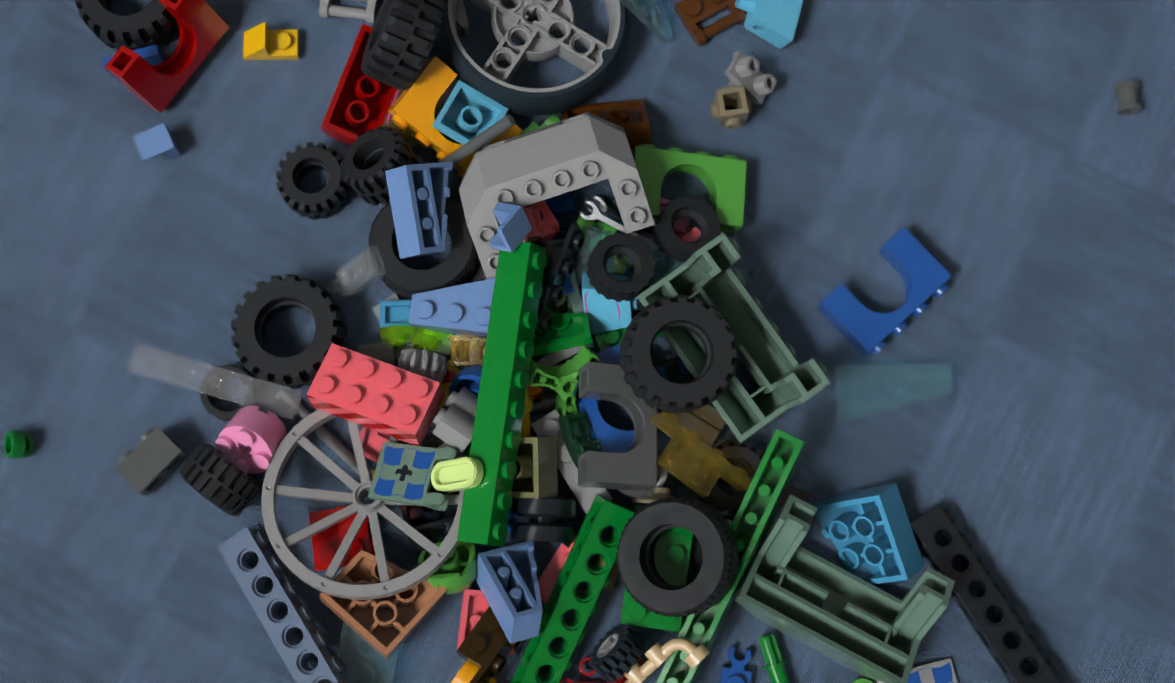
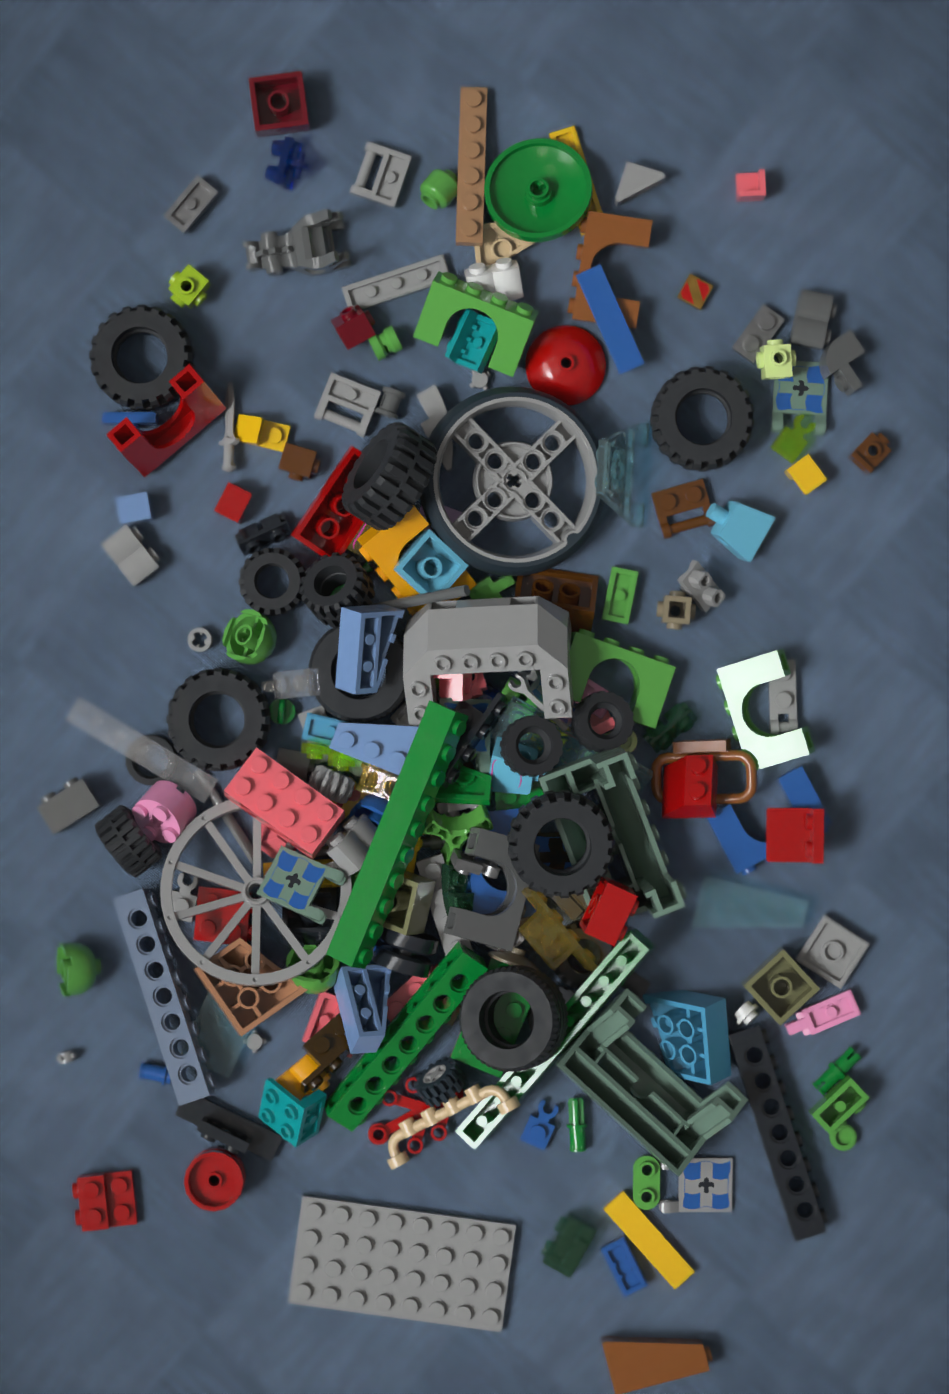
camera: 20 degrees right, 10 degrees up
yellowish green tile [431,457,484,492] -> none
medium blue panel [489,202,532,253] -> none
none -> bright green cylinder [56,942,101,997]
none -> light grey brick [101,524,161,587]
none -> light grey plate [172,873,199,923]
none -> light grey bush [188,628,213,652]
none -> red panel [214,482,252,524]
none -> light grey sword [219,382,240,473]
none -> bright green cylinder [222,609,277,665]
none -> black hinge [234,513,292,556]
none -> light grey piece [243,1029,267,1053]
none -> green tile [269,698,296,725]
none -> reddish brown brick [278,443,321,482]
none -> flat silver plate [450,849,500,879]
none -> red brick [579,876,639,946]
none -> bright green plate [601,566,638,625]
none -> clear green hinge [642,702,698,754]
none -> dark orange bar [650,738,757,804]
none -> red slope [662,755,718,819]
none -> arch [716,648,816,770]
none -> white plate [734,1001,759,1025]
none -> olive brick [741,947,820,1026]
none -> red bracket [766,808,824,864]
none -> light grey plate [768,660,798,734]
none -> bright pink hinge [784,989,861,1036]
none -> light grey plate [795,914,870,989]
none -> bright green brick [808,1074,870,1134]
none -> green pin [812,1046,862,1096]
none -> bright green tile [829,1124,857,1151]

